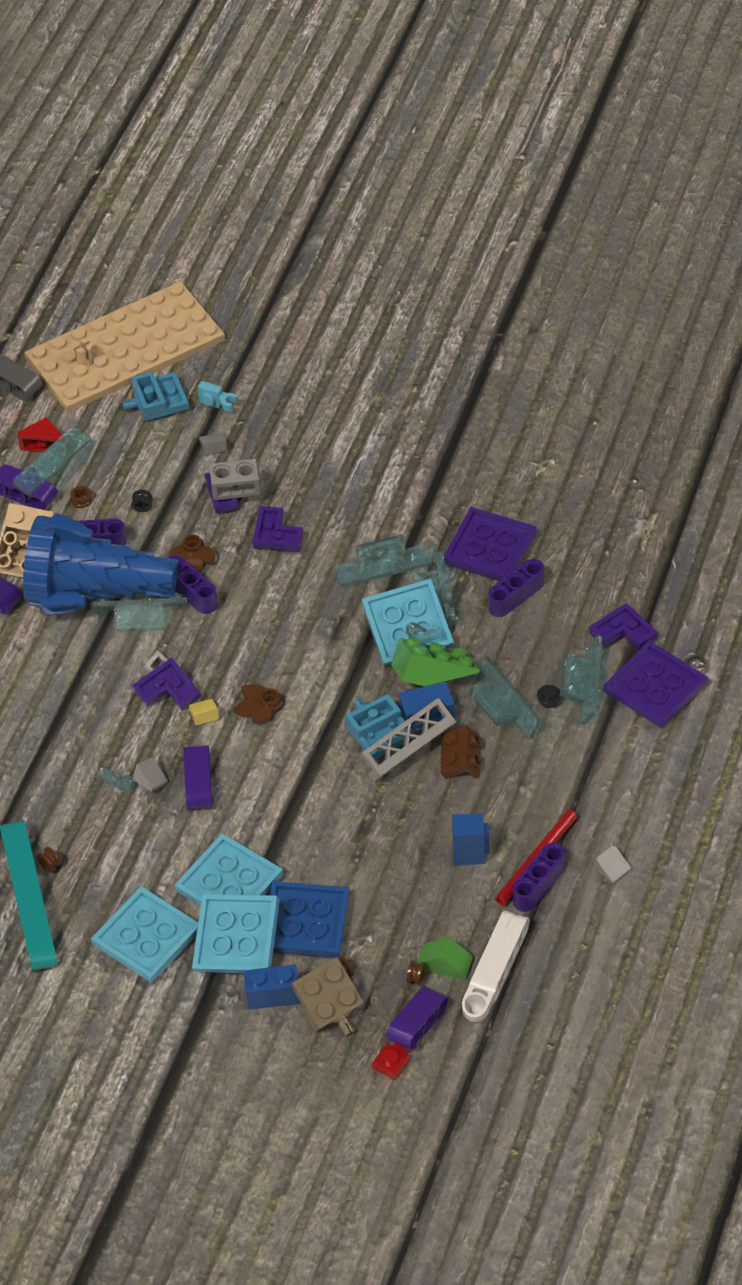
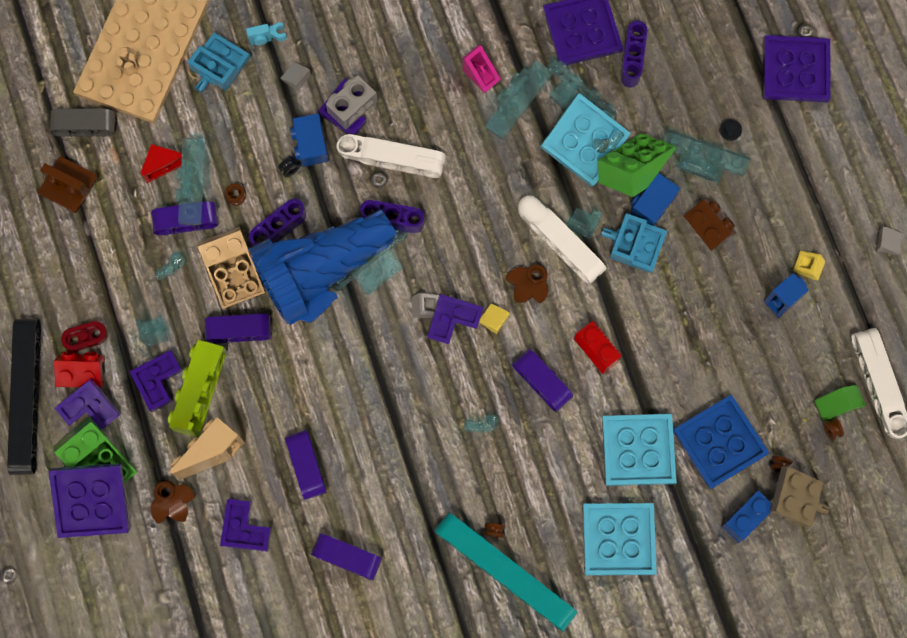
camera: 40 degrees left, 25 degrees up
light grey slope [133,758,168,792] -> none
reddish brown plate [168,534,215,572] -> none
medium azure plate [192,894,280,973] -> none
dark purple plate [253,506,304,552] -> none
light grey fence [361,698,456,782] -> none
red plate [372,1043,417,1081] -> none
dark purple beam [386,986,448,1051] -> none
red piece [495,809,577,906] -> none
dark purple beam [513,843,565,912] -> none
clear light blue bracket [560,635,604,725] -> none
dark purple plate [589,603,658,650] -> none
none -> blue brick [290,113,329,167]
none -> white piece [337,134,446,178]
none -> dark pink slope [462,45,501,93]
none -> white piece [518,195,606,285]
none -> clear light blue panel [567,208,602,239]
none -> red brick [574,321,621,374]
none -> light yellow slope [793,251,825,281]

